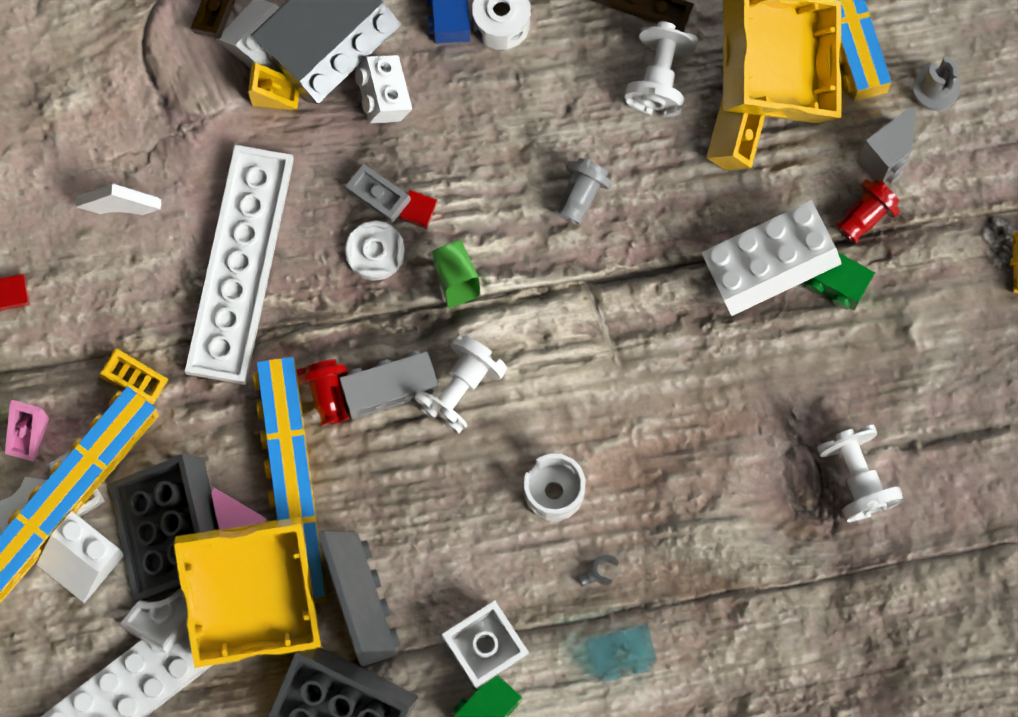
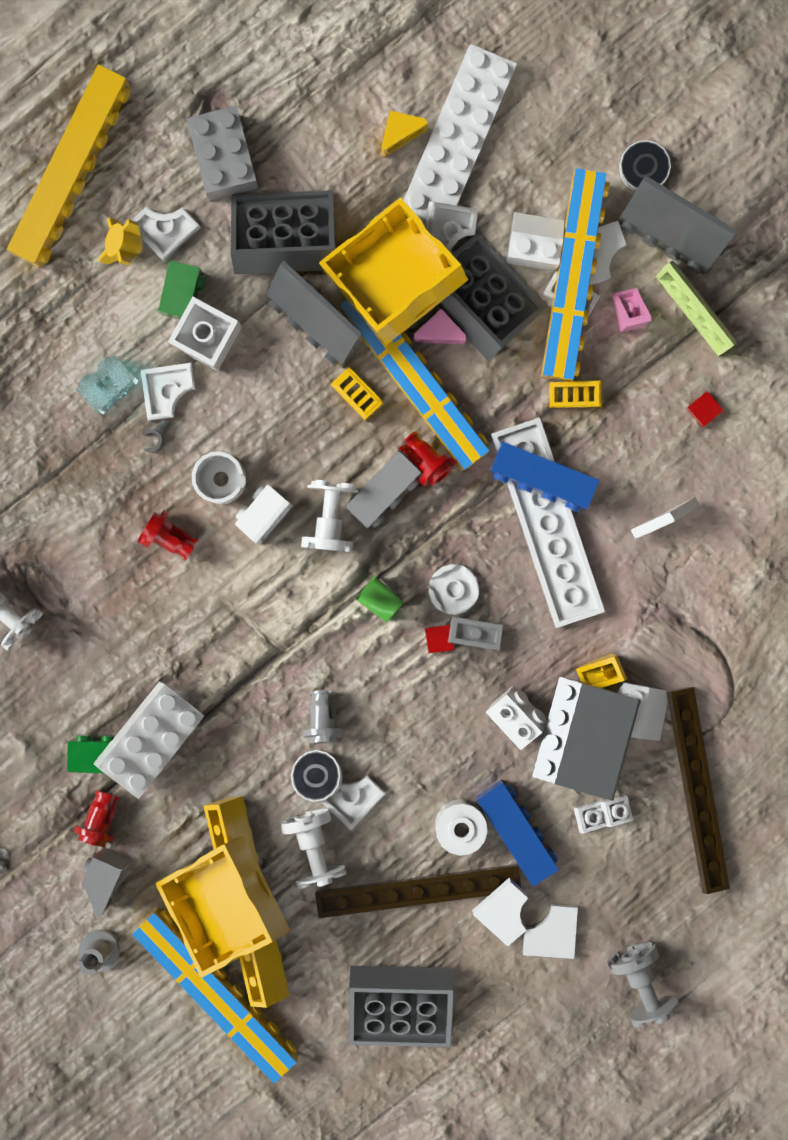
camera: 150 degrees right, 15 degrees up
none -> red piece [137,509,198,561]
none -> white tile [141,363,196,421]
none -> white slope [235,485,293,544]
none -> black tile [291,750,343,802]
none -> white tile [321,775,386,830]
none -> yellow slope [330,367,384,422]
none -> blue brick [489,441,599,513]

